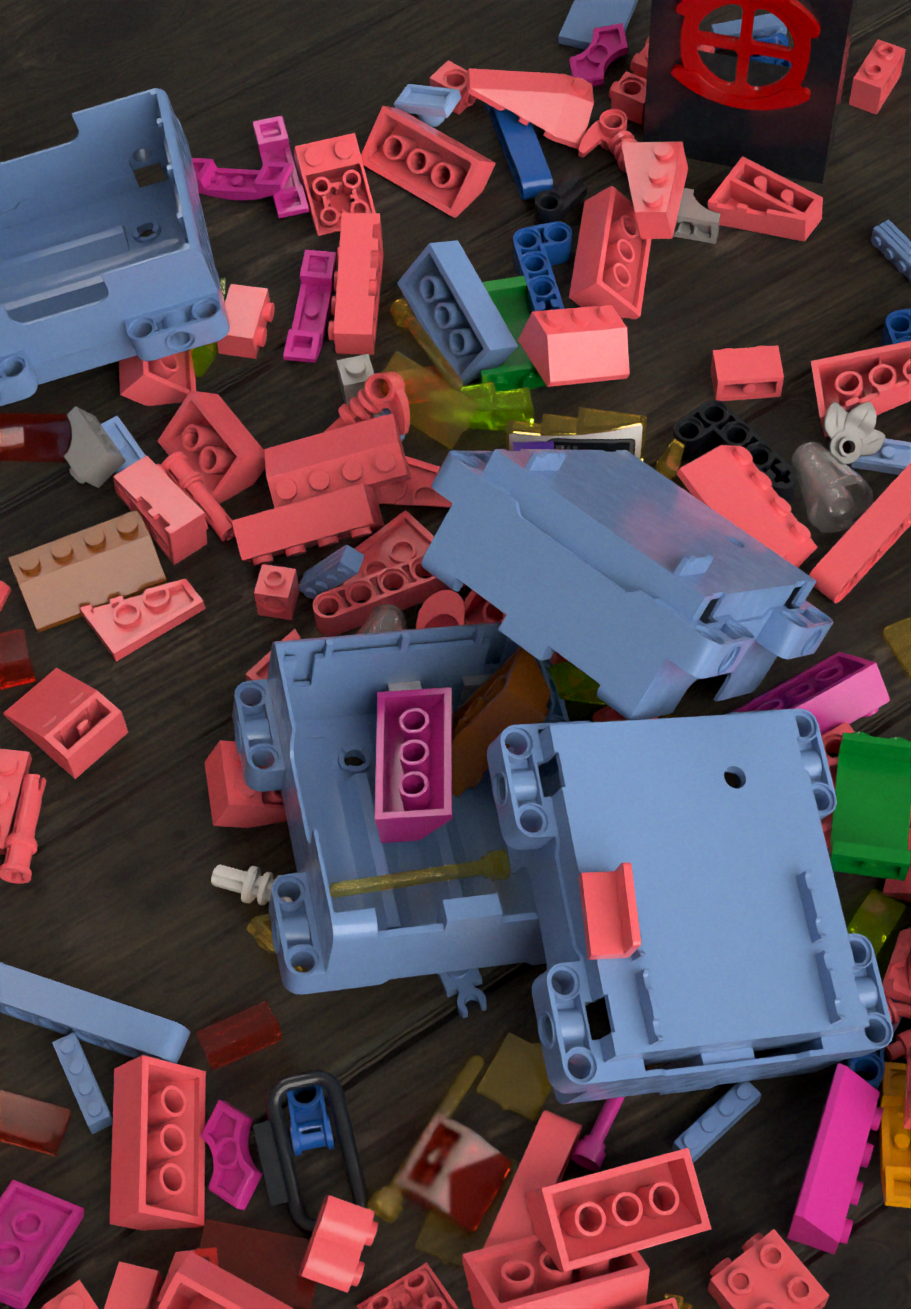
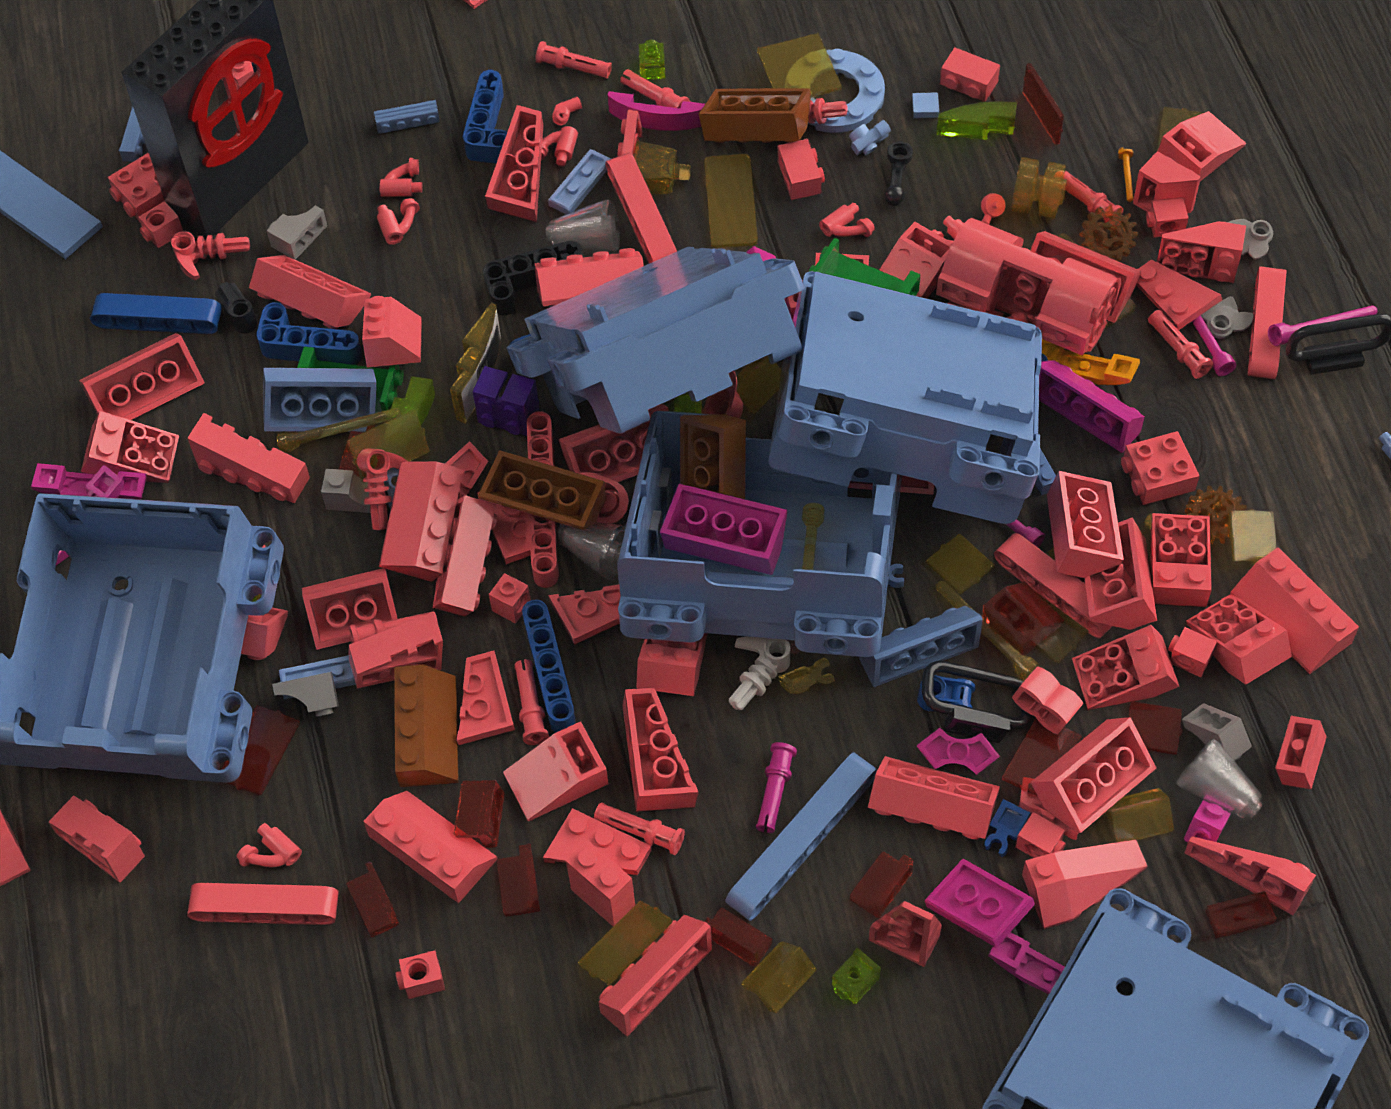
camera: 70 degrees left, 0 degrees up
medium blue piece [52,1032,113,1134] -> none
clear red panel [196,1000,283,1071] -> none
dark pink slope [283,250,337,363] -> none
medium blue piece [298,544,365,599] -> none
light blue tile [394,84,461,127] -> none
coral brick [430,60,477,115] -> none
coral wedge [466,68,594,149] -> none
dark pink tile [569,23,628,87] -> none
coral panel [578,862,641,960] -> none
coral wedge [621,142,688,239] -> none
clear yellow tile [655,439,685,480] -> none
coral wedge [708,156,823,242] -> none
coral brick [710,345,784,401] -> none
light grey plate [823,402,885,464] -> none
none -> coral plant [377,198,420,245]
none -> coral plant [380,158,423,197]
none -> dark orange slope [478,450,606,530]
none -> coral pin [514,659,549,745]
none -> blue beam [522,600,576,733]
none -> coral wedge [623,688,698,812]
none -> dark pink pin [756,742,797,833]
none -> medium blue slope [859,606,983,687]
none -> blue plate [985,799,1031,857]

